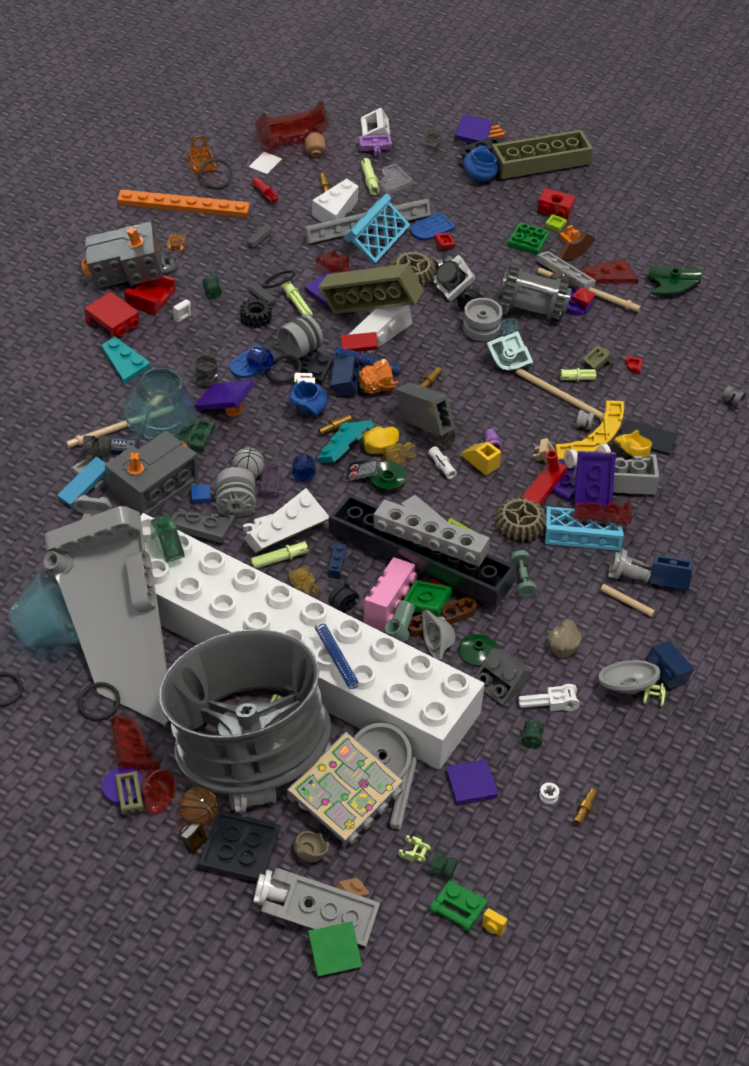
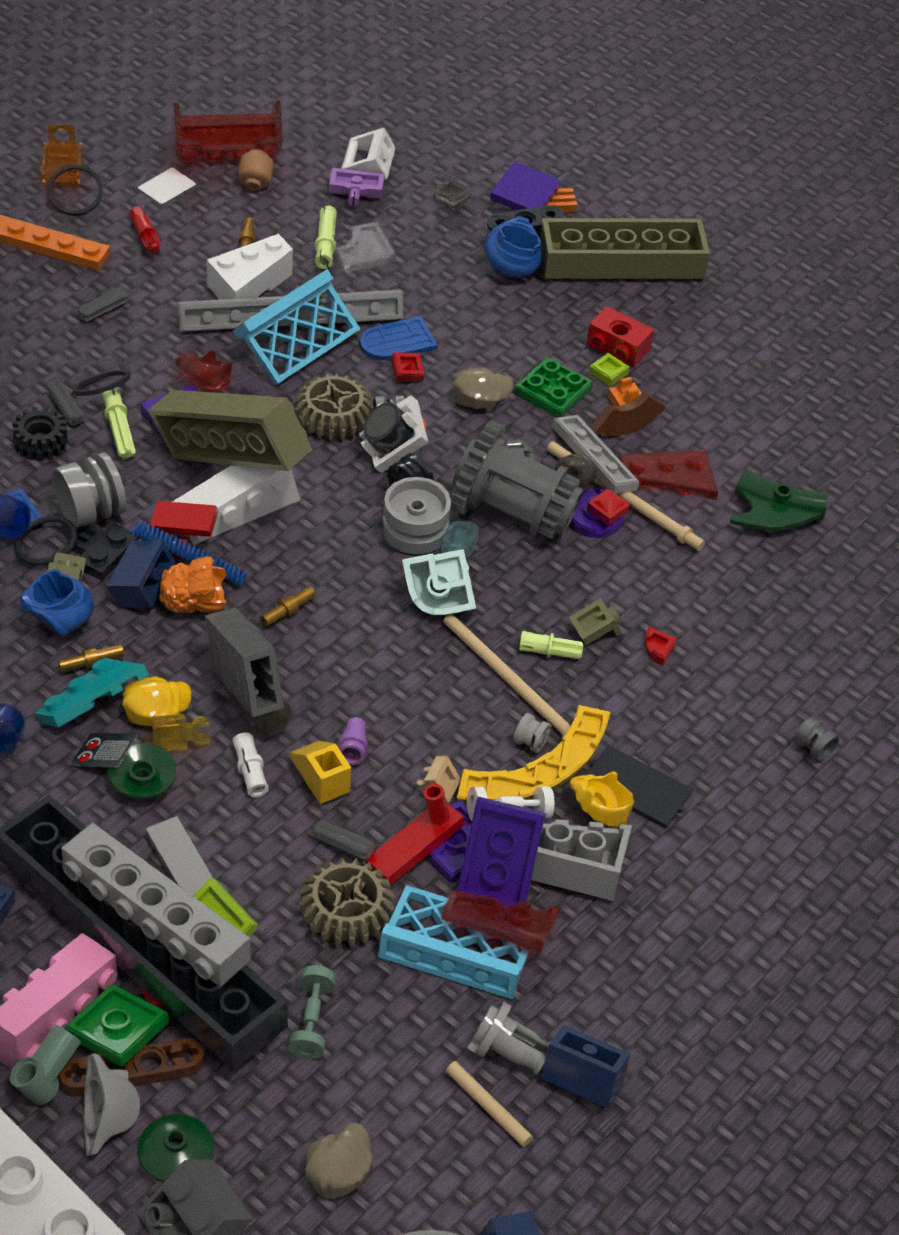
camera: 10 degrees right, 0 degrees up
none -> dark grey axle [314,820,375,860]
none -> dark tan hair [452,367,513,413]

